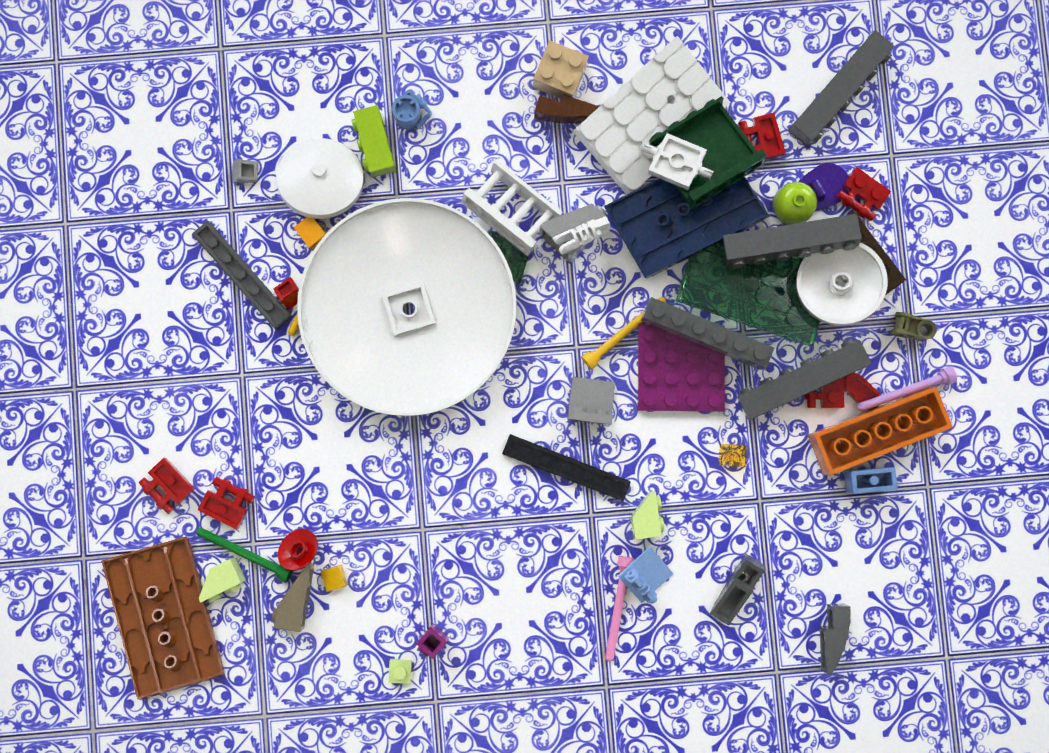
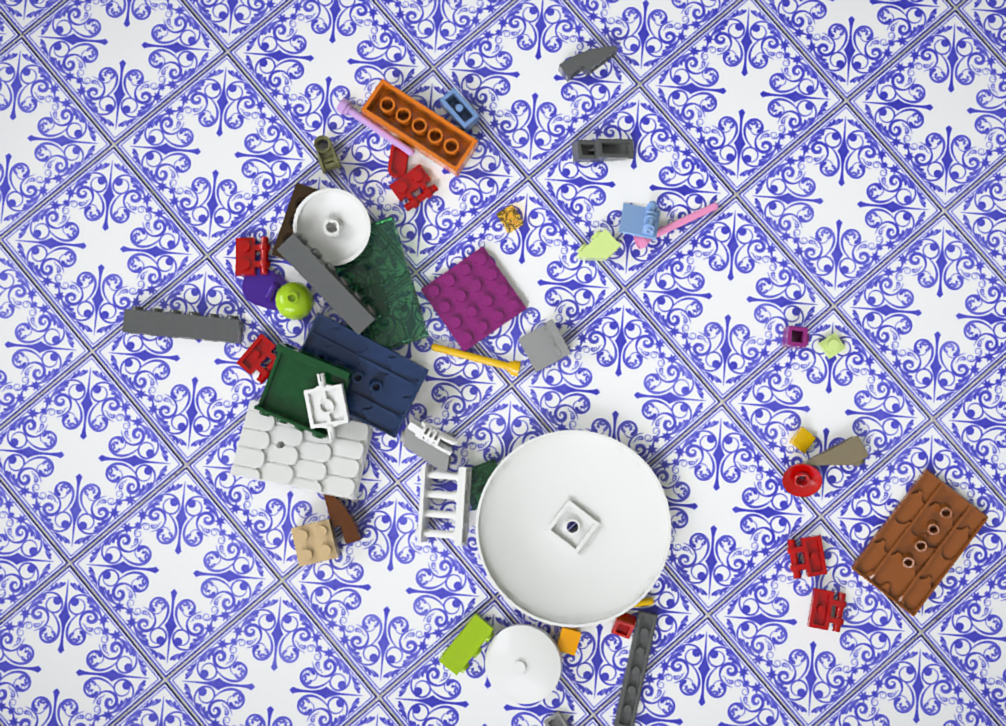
camera: 125 degrees left, 0 degrees up
green piece [196,528,293,583] -> none
yellowish green slope [199,557,246,603] -> none
medium blue piece [392,90,432,130] -> none
black tile [502,434,631,501] -> none
dark grey brick [640,297,774,370] -> none
dark grey brick [737,339,872,421] -> none

